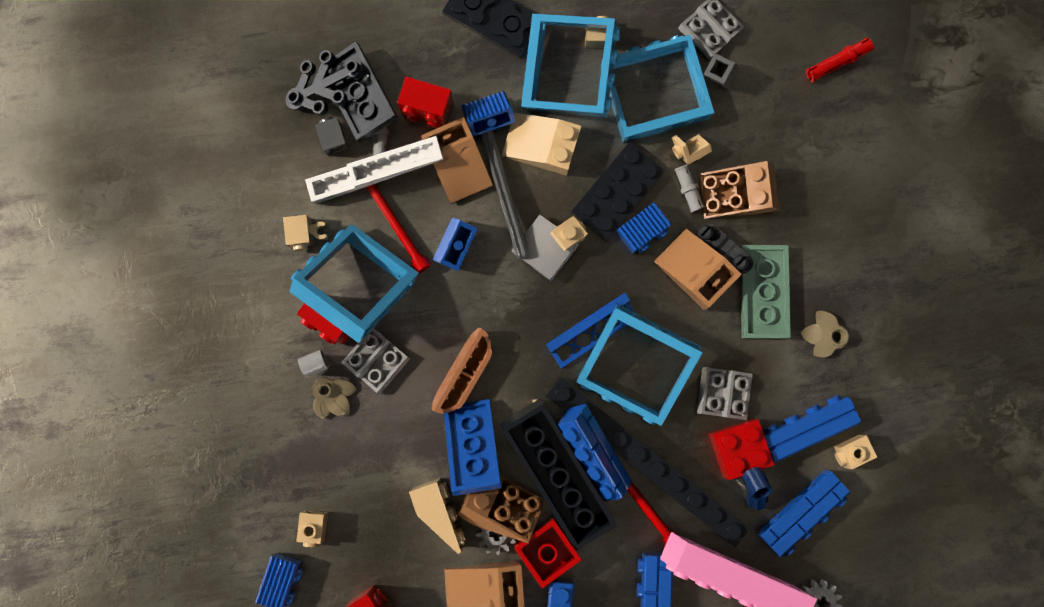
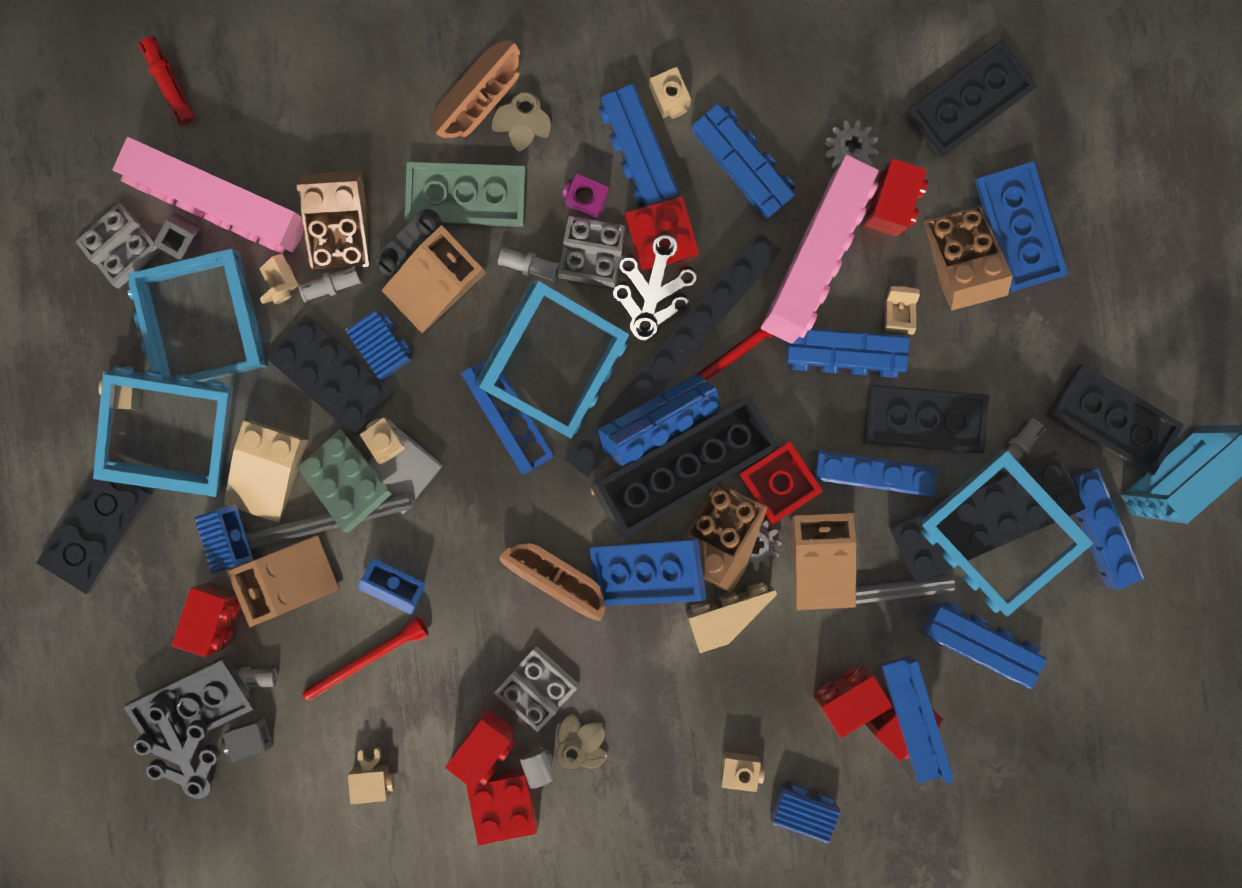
camera: 90 degrees left, 5 degrees up
dark azure window [289,224,419,343] -> none
white slope [305,136,444,204] -> none
dark blue piece [742,467,773,511] -> none
none -> bright pink brick [112,137,304,254]
none -> sand green plate [297,429,392,533]
none -> nougat brick [430,40,520,139]
none -> red brick [466,768,539,846]
none -> light grey pin [498,247,560,282]
none -> magenta brick [562,174,609,219]
none -> plant [613,231,696,340]

